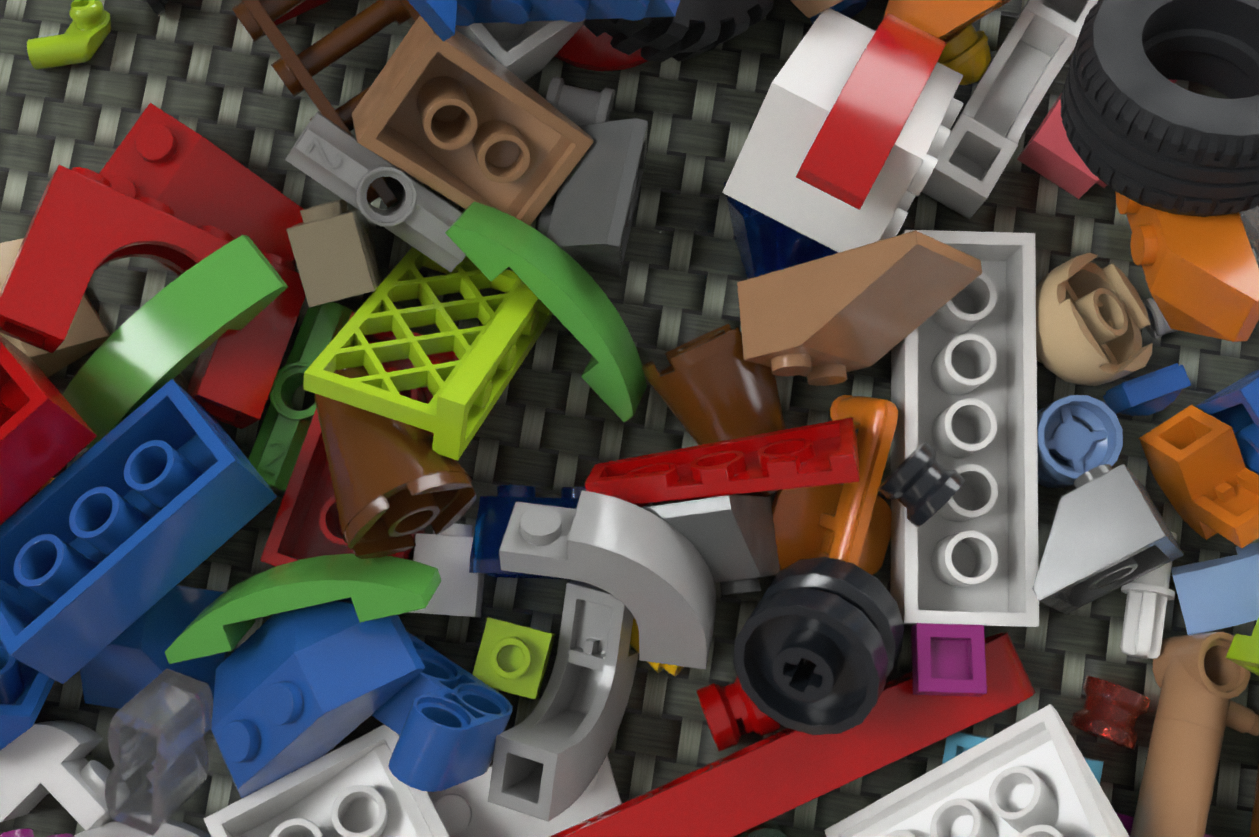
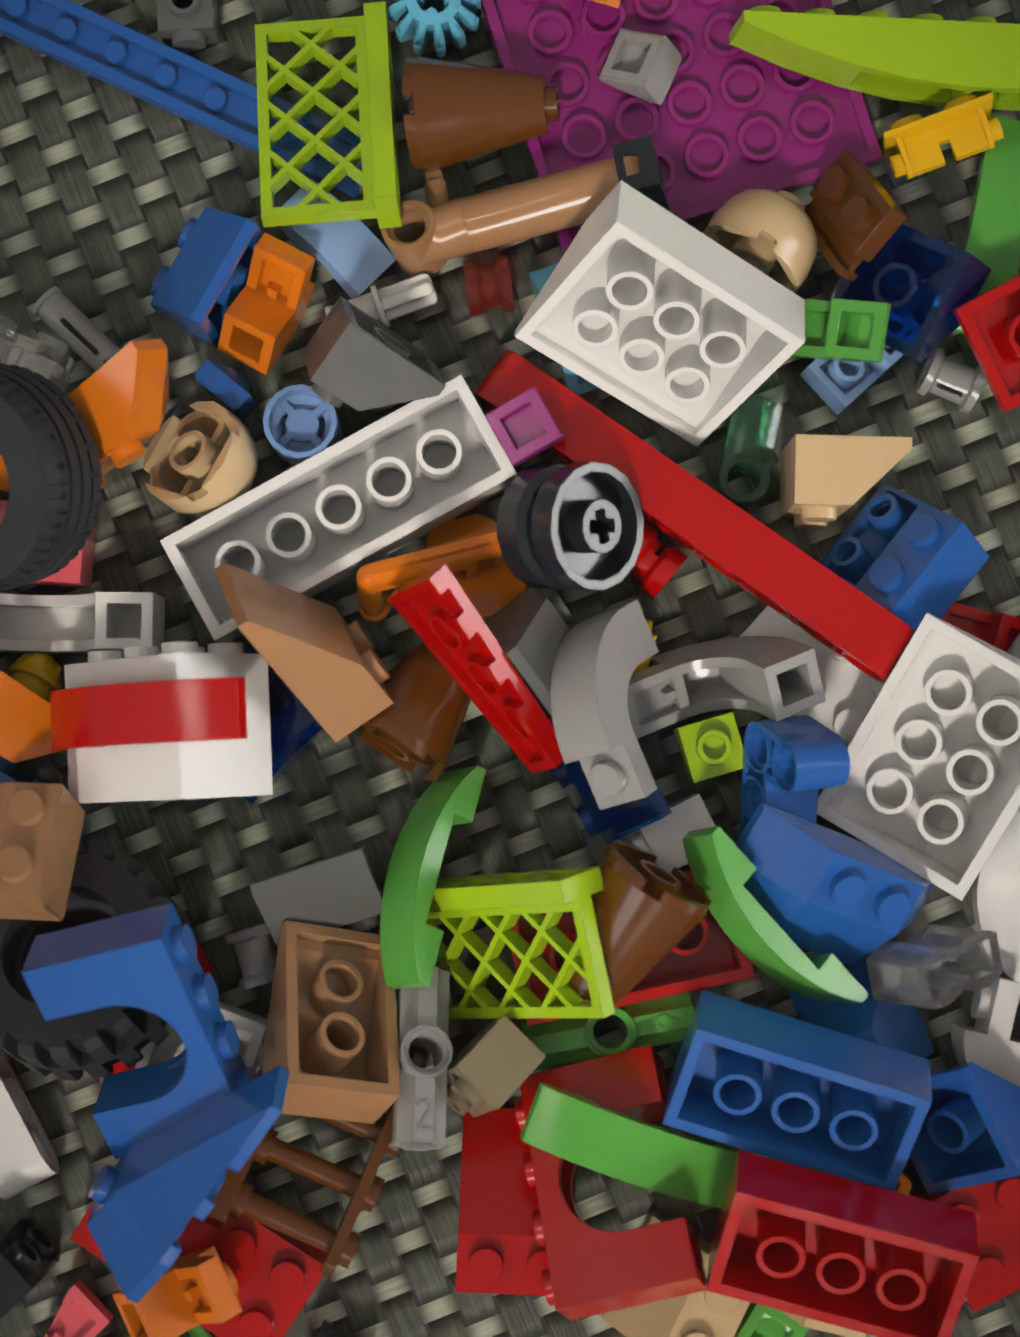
camera: 120 degrees left, 5 degrees up
black wheel [877,441,965,528] -> none

